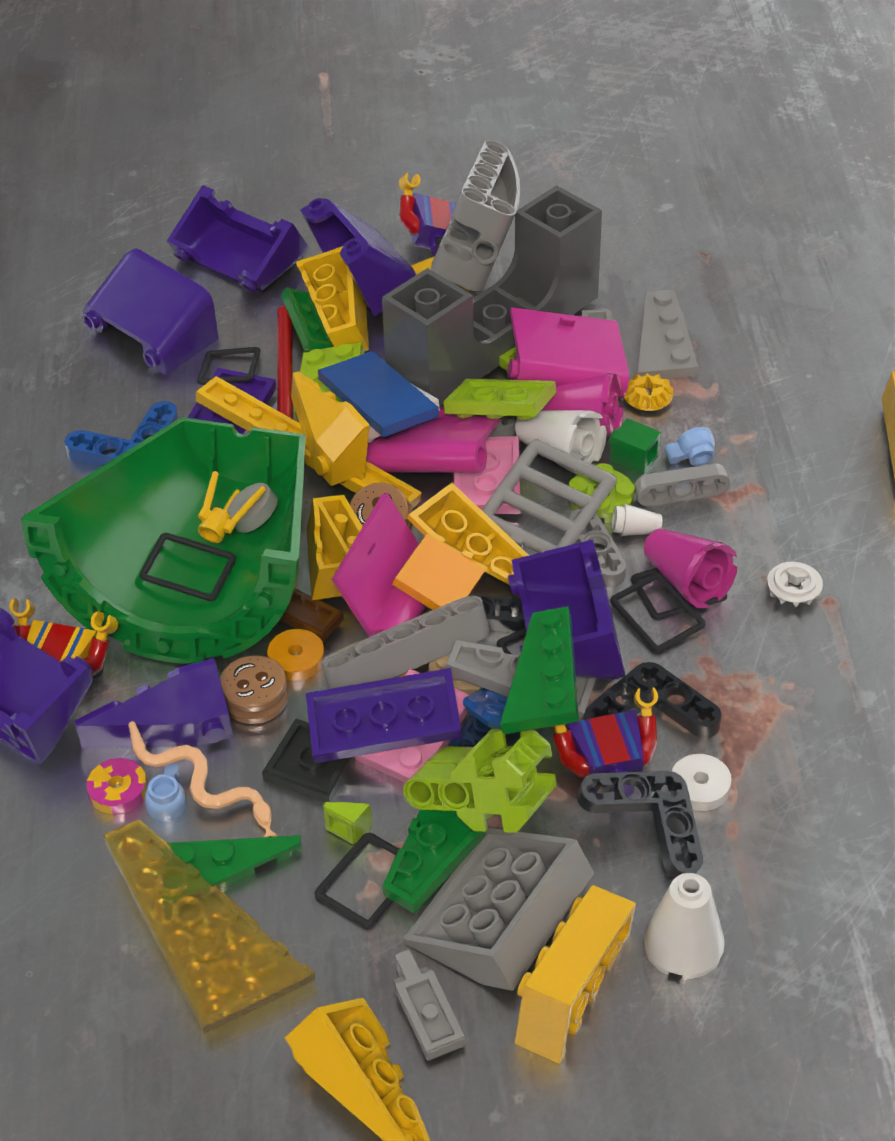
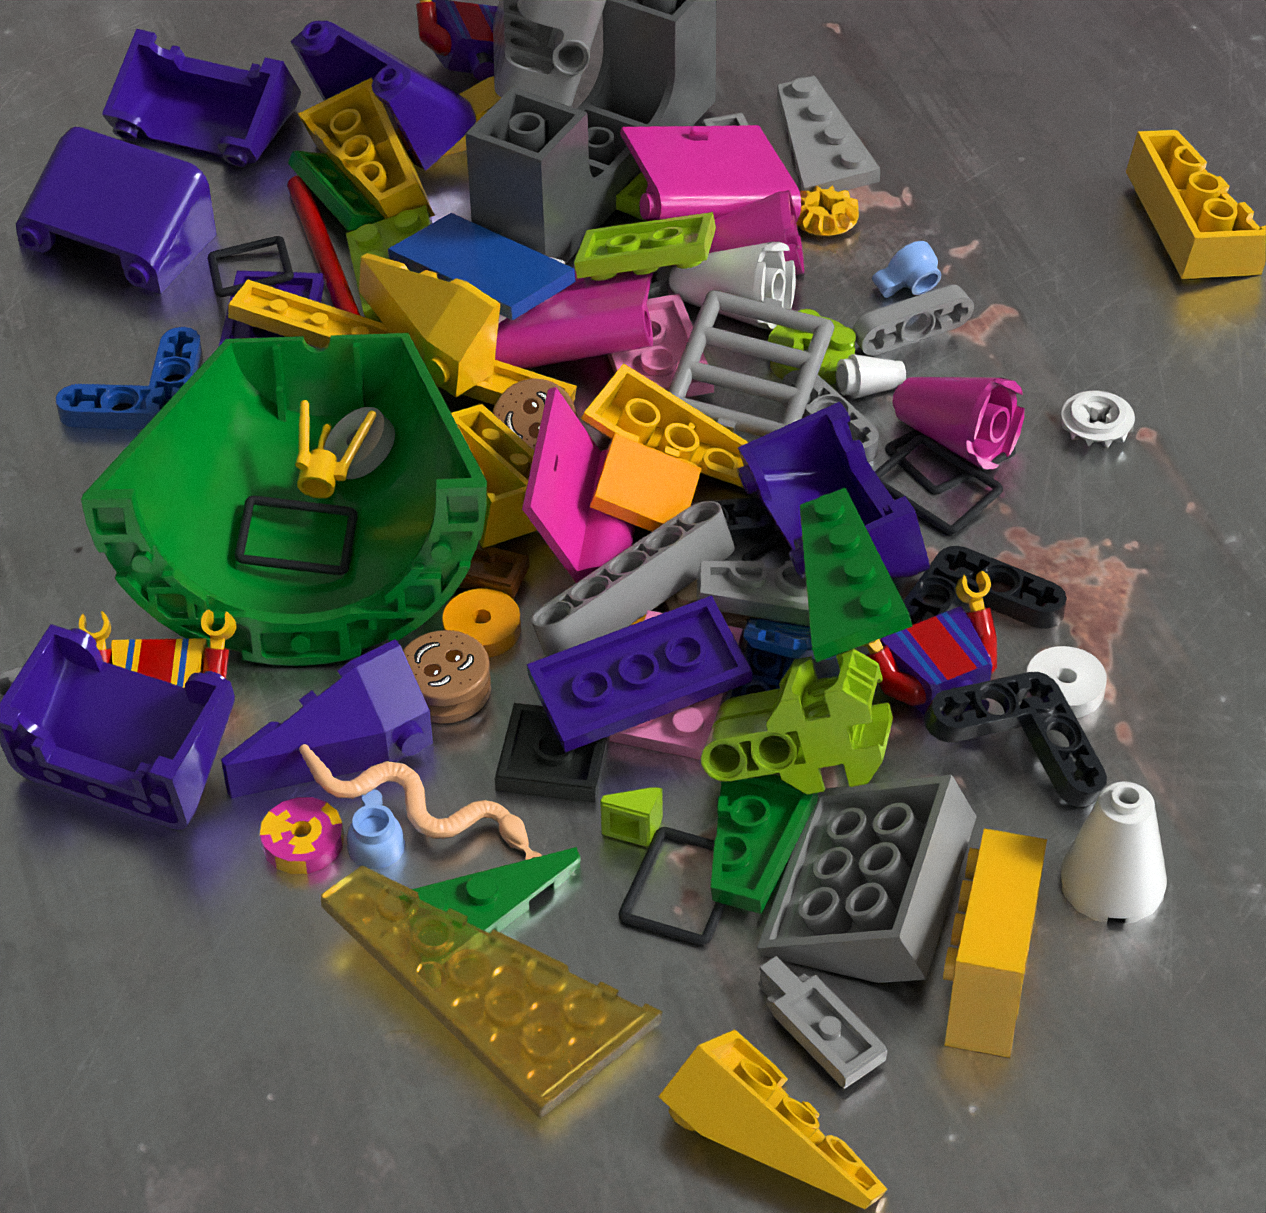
camera: 15 degrees left, 0 degrees up
green brick [608,418,661,474] -> none

